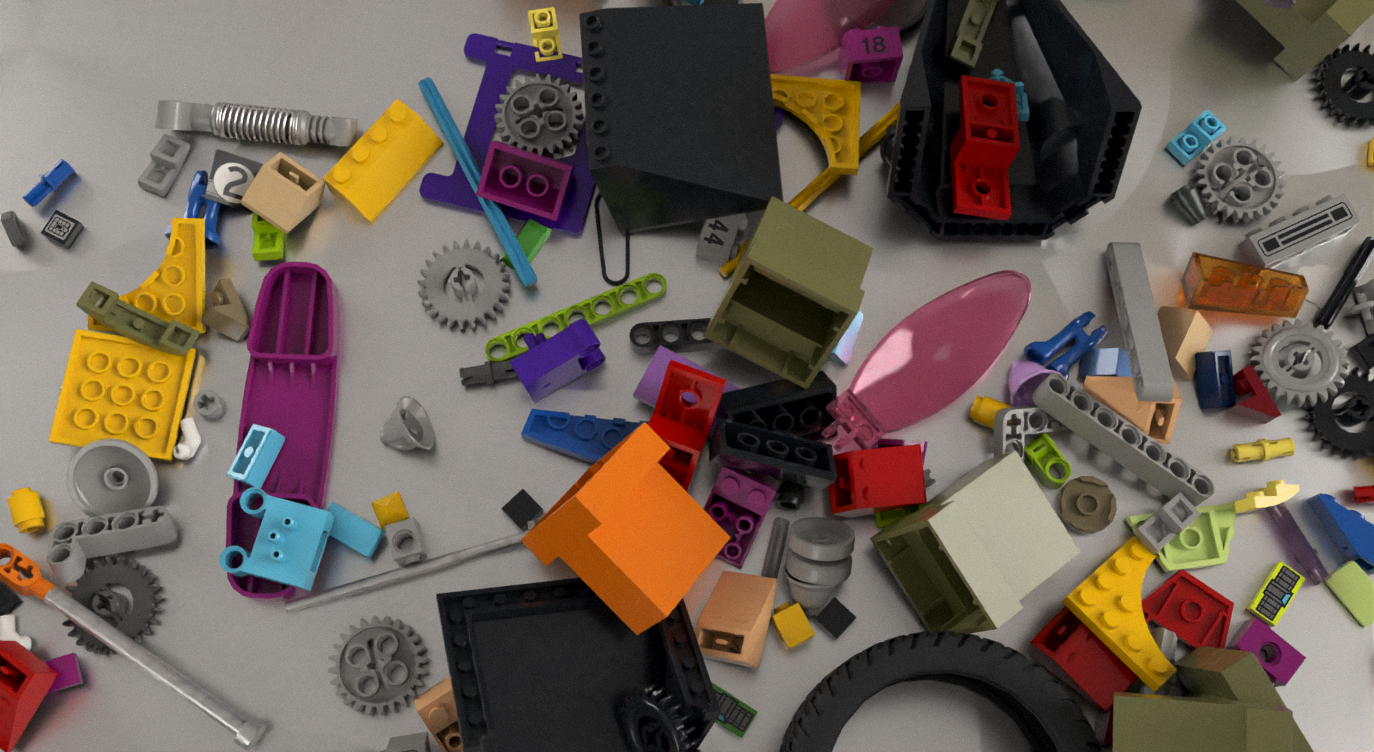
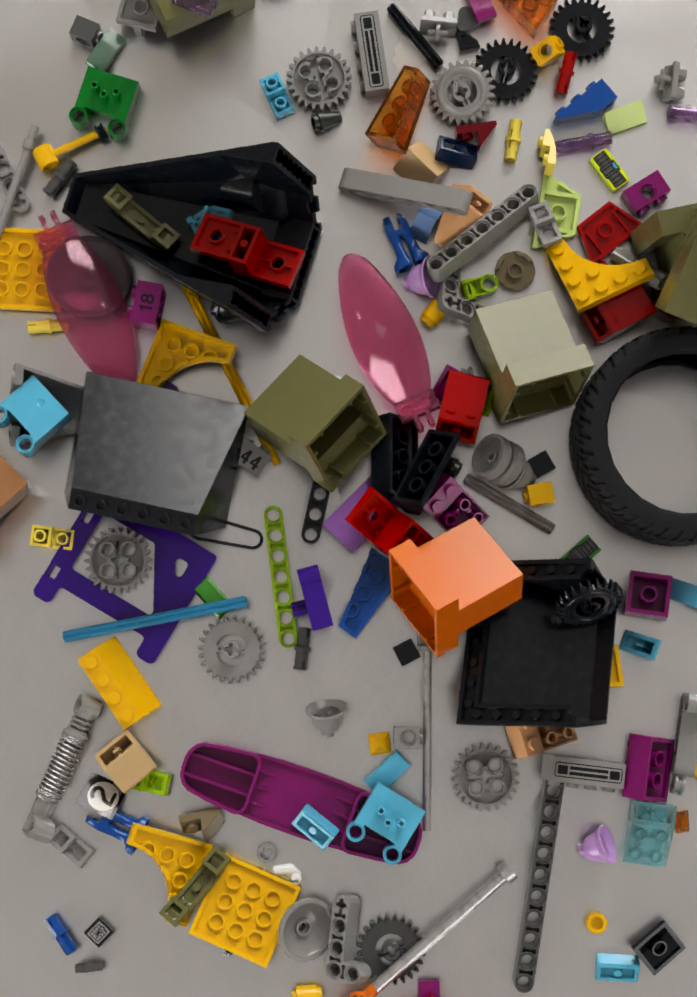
camera: 75 degrees left, 10 degrees up
magenta slope [476,140,576,221] -> none
light nougat slope [695,570,778,668] -> none

